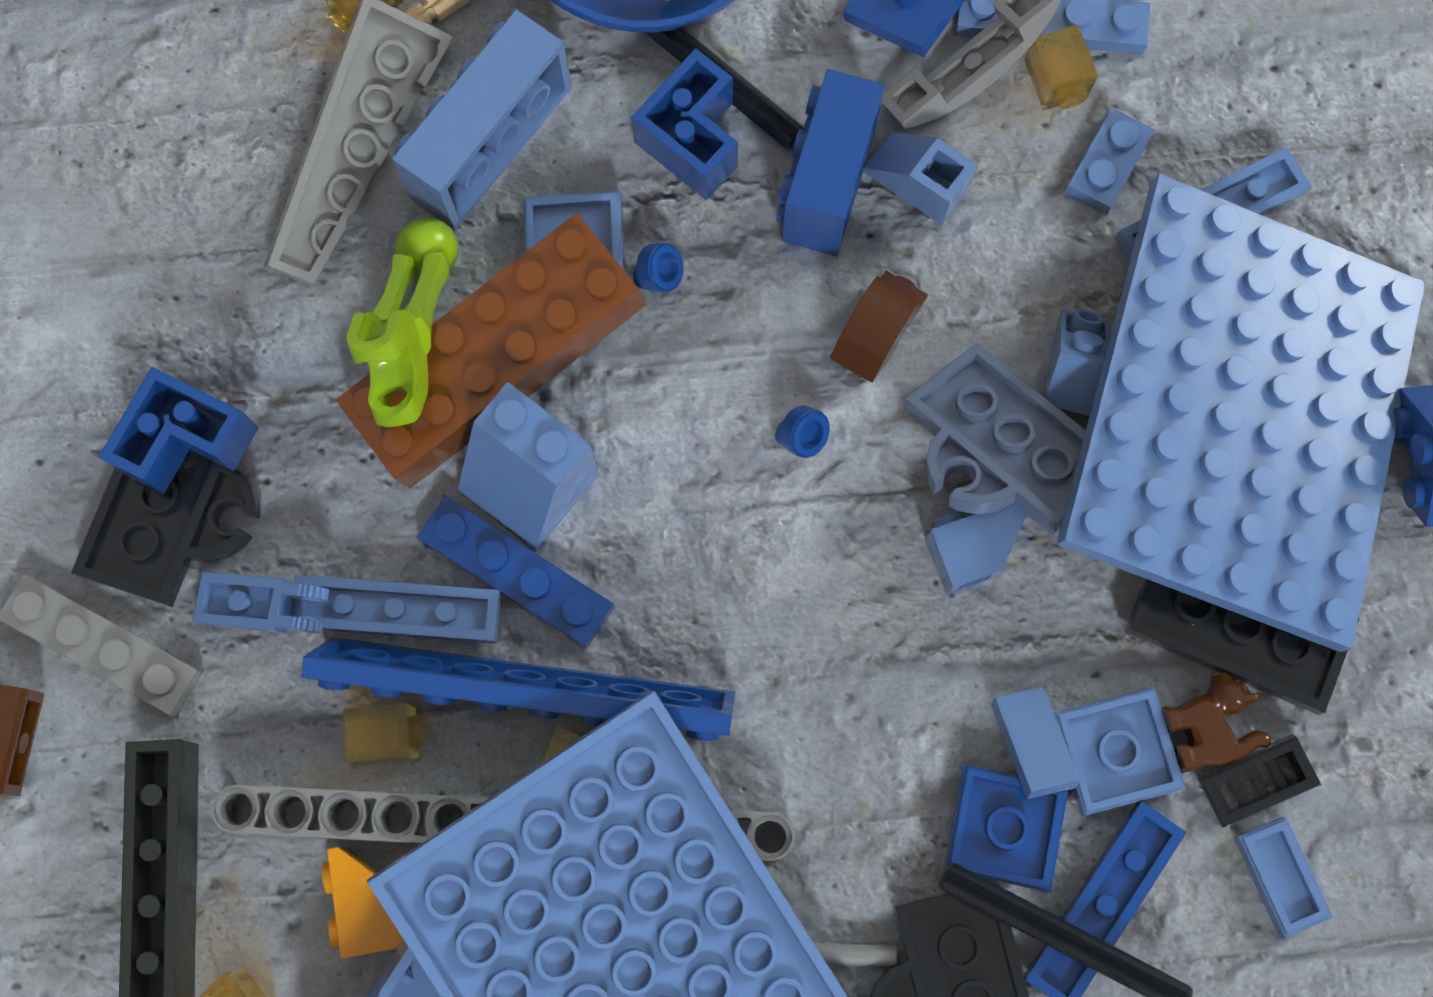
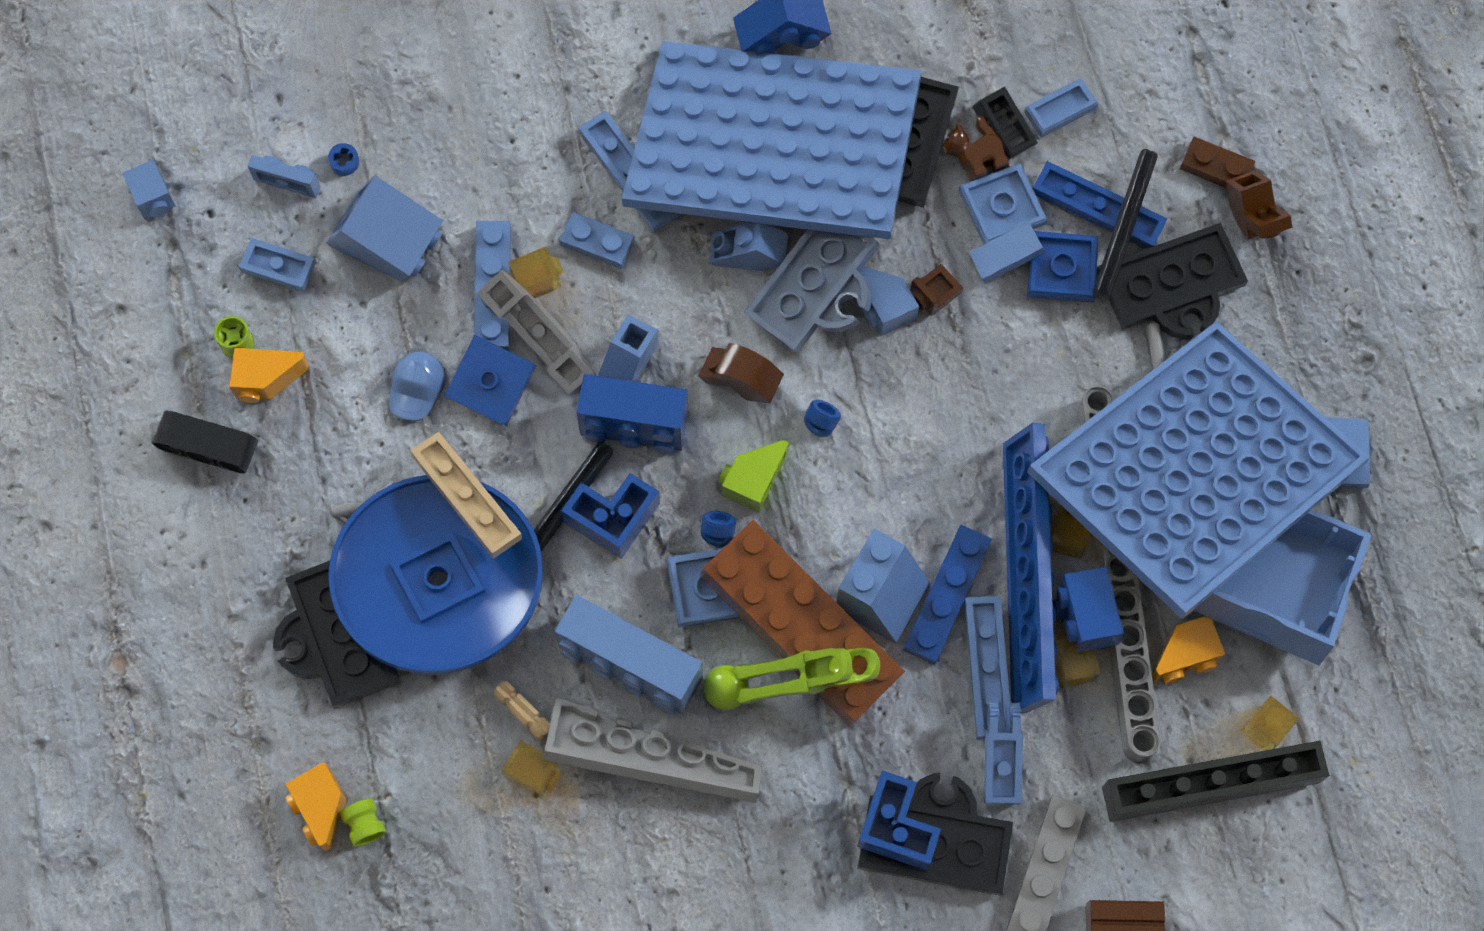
camera: 100 degrees left, 5 degrees down
none -> lime slope [719,440,789,513]
none -> reddish brown bracket [910,264,963,317]
none -> blue brick [1053,567,1124,653]

